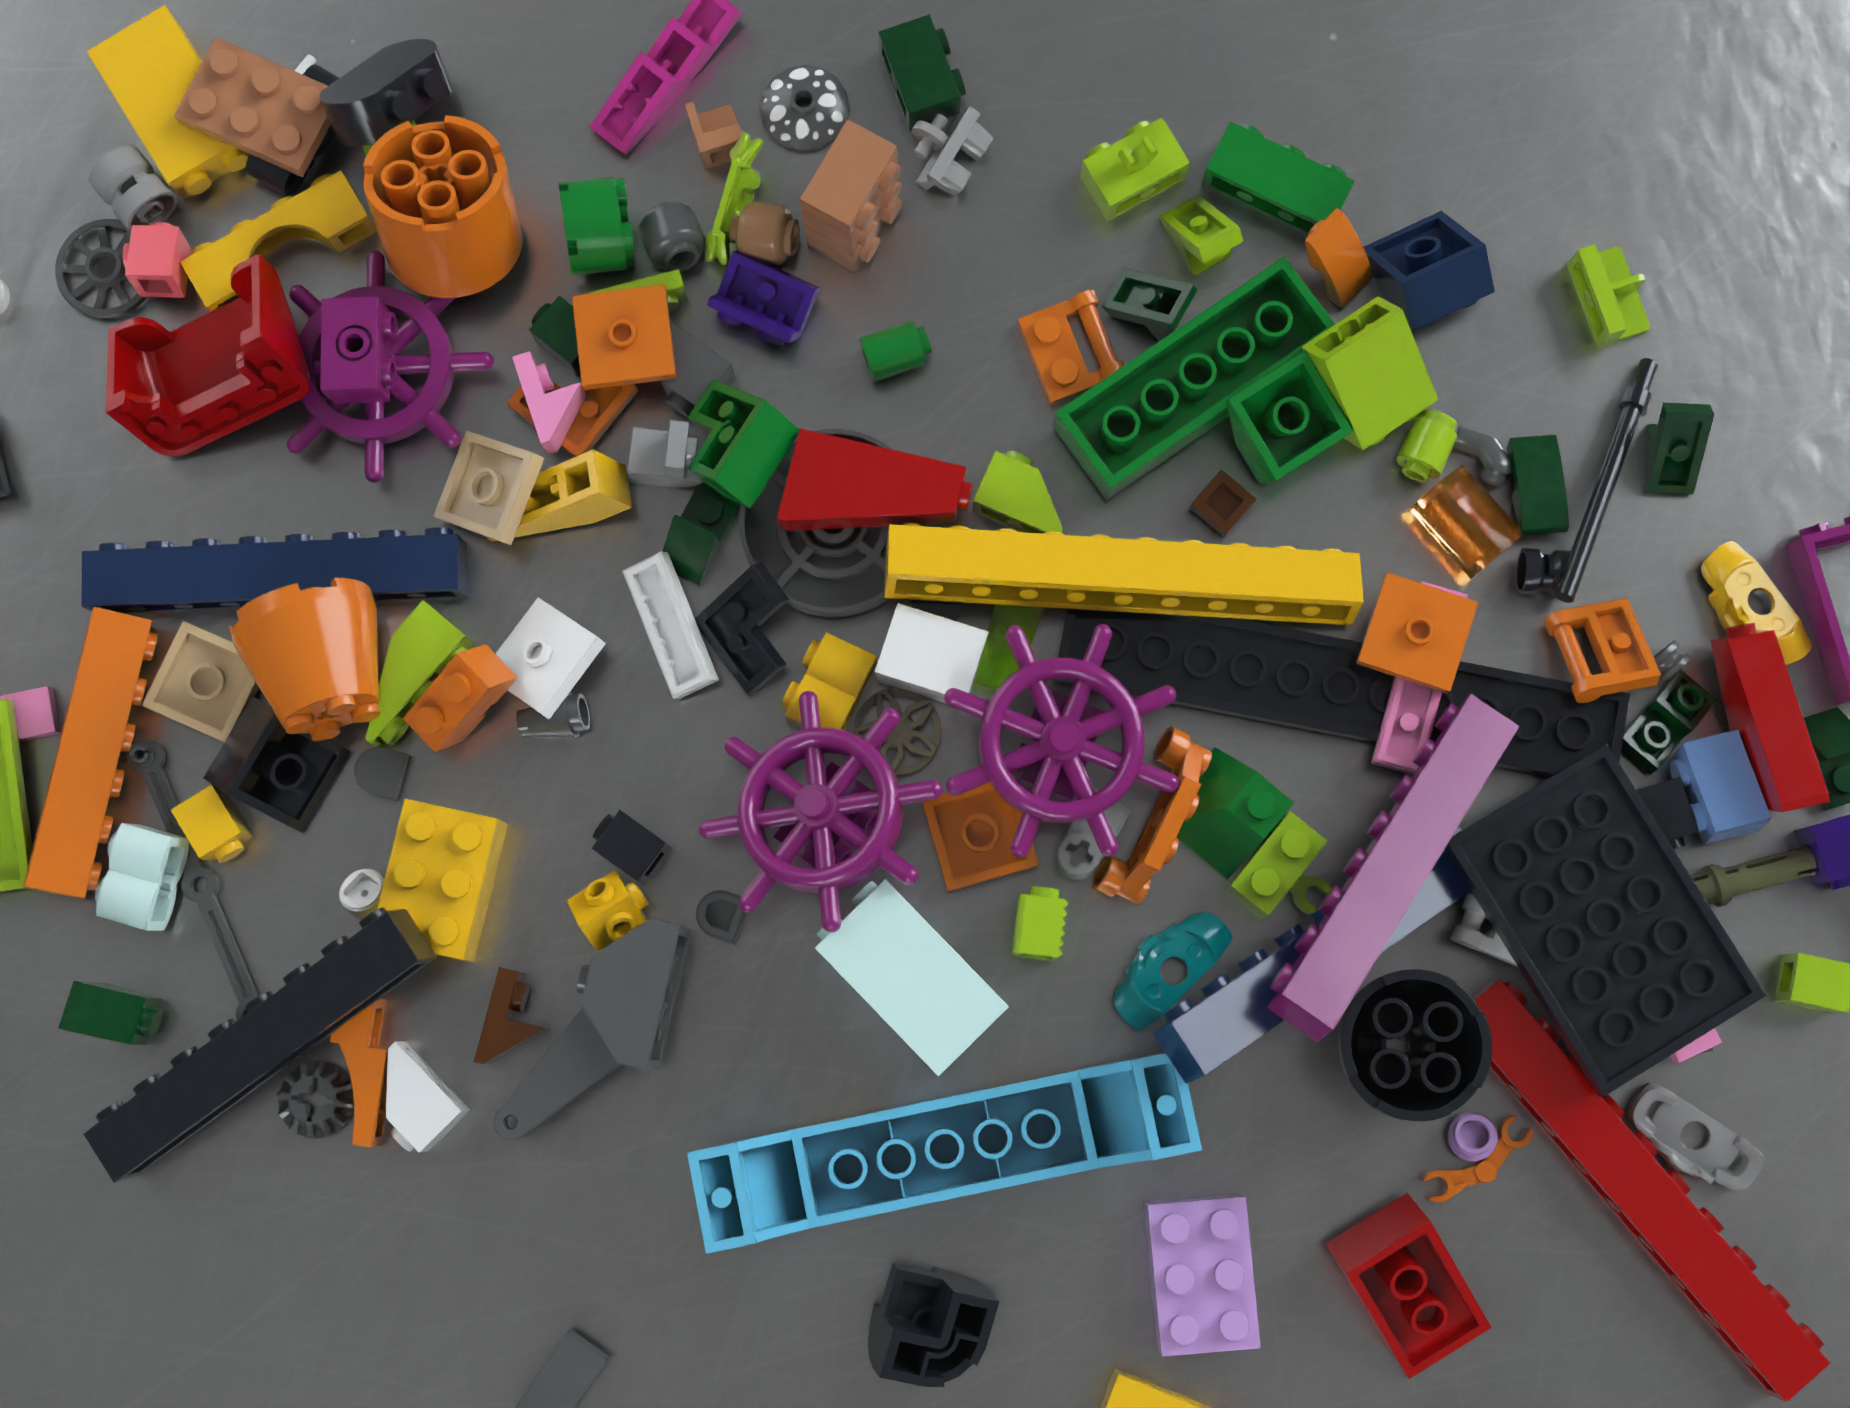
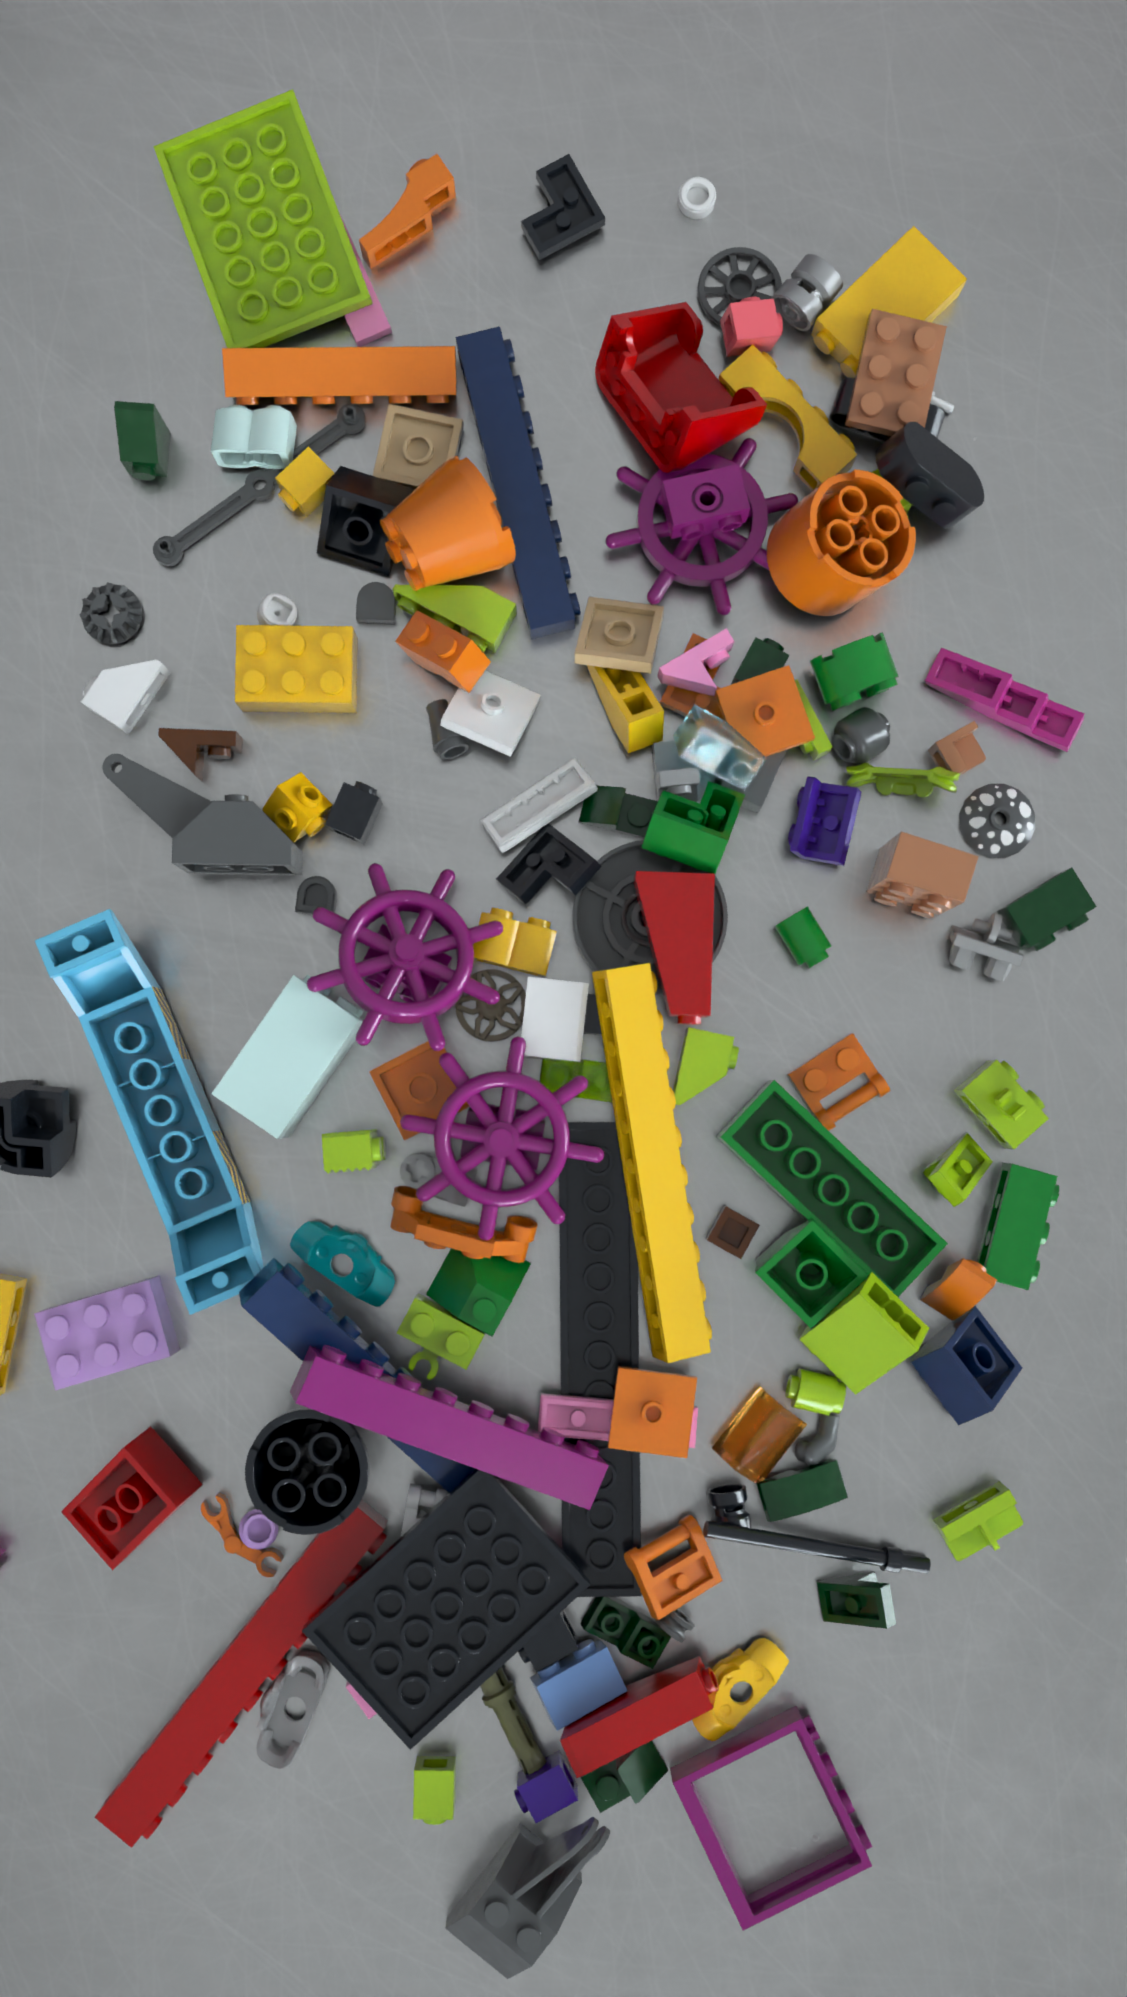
camera: 70 degrees right, 5 degrees up
black brick [83,907,437,1183] -> none
orange slope [330,999,388,1147] -> none
medium nougat head [729,202,800,265] -> none
dark green slope [1102,268,1198,341] -> none
none -> clear light blue slope [673,704,767,791]

